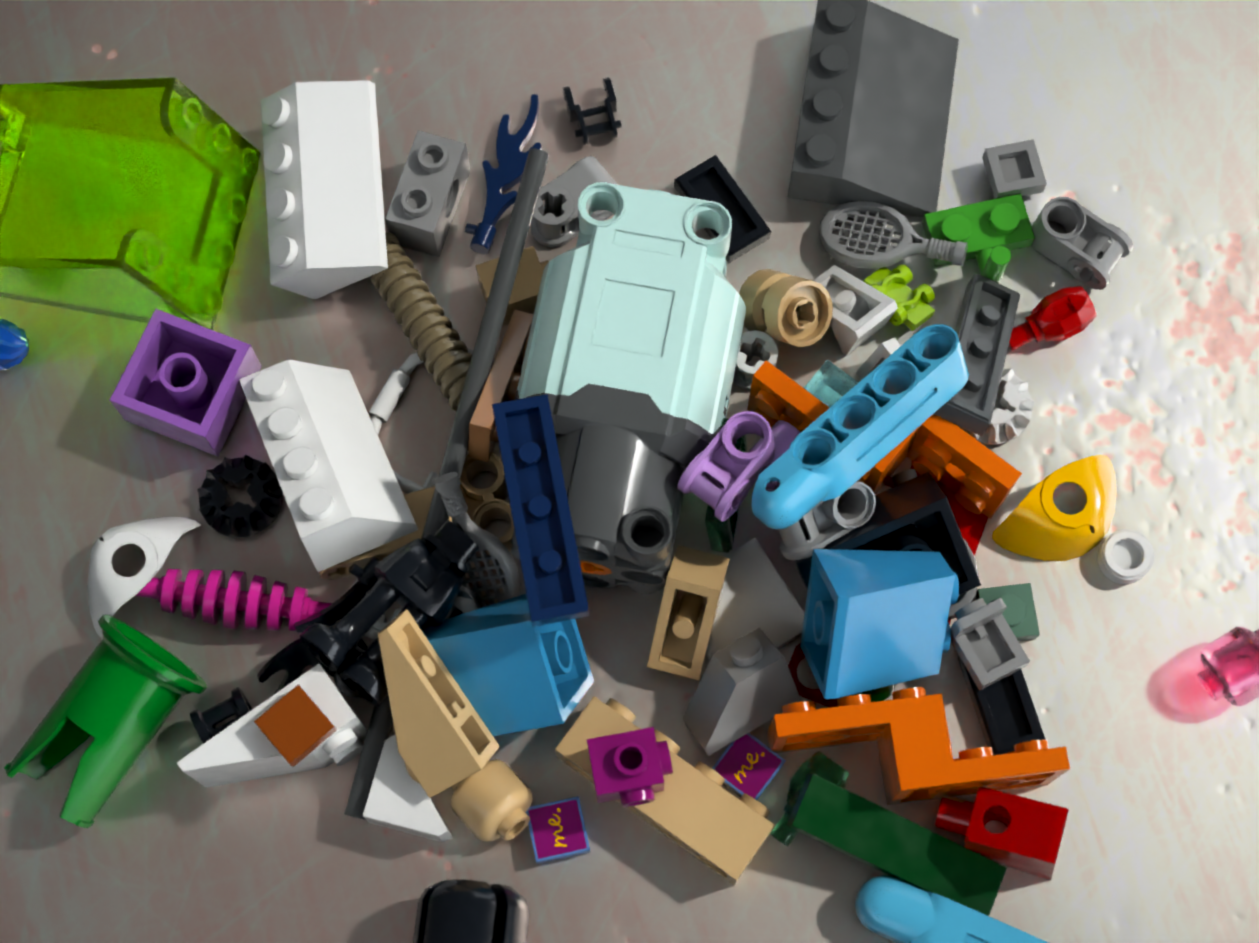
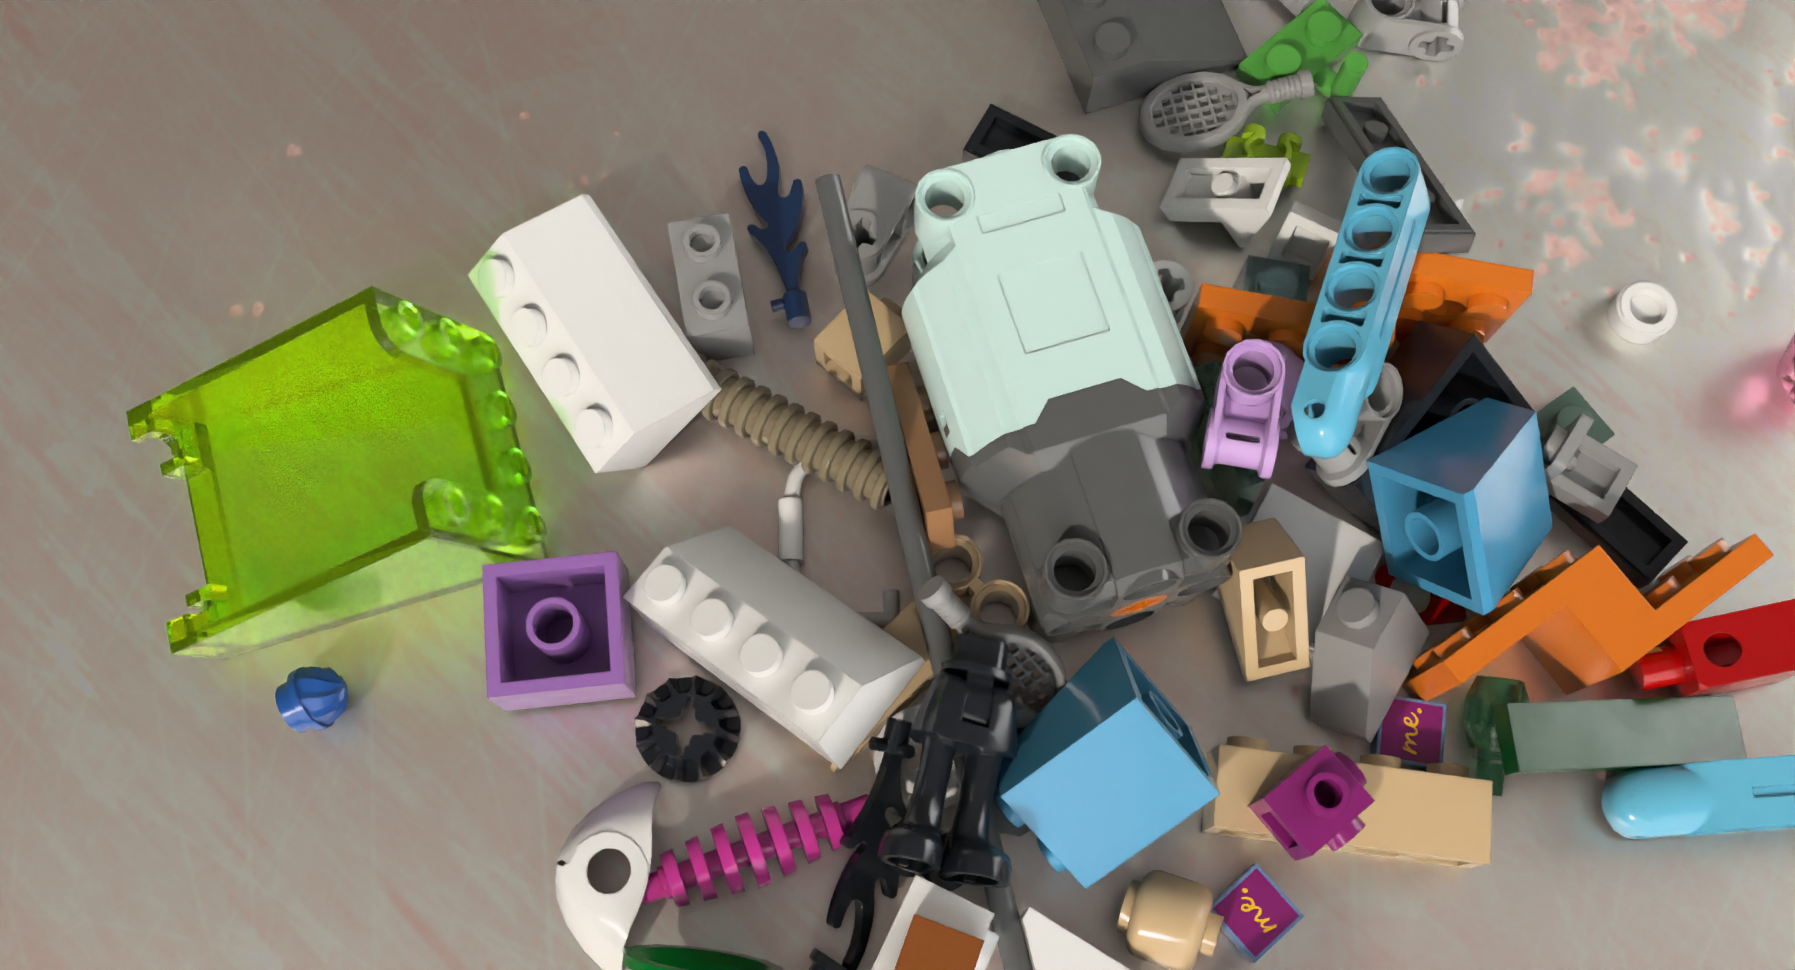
camera: 30 degrees left, 0 degrees up
tan slope [378,610,500,798] -> none
dark blue plate [492,394,590,627] -> none
black piece [563,77,622,145] -> none
tan wheel [739,269,833,347] -> none
yellow piece [992,455,1117,561] -> none
red piece [1009,286,1097,351] -> none

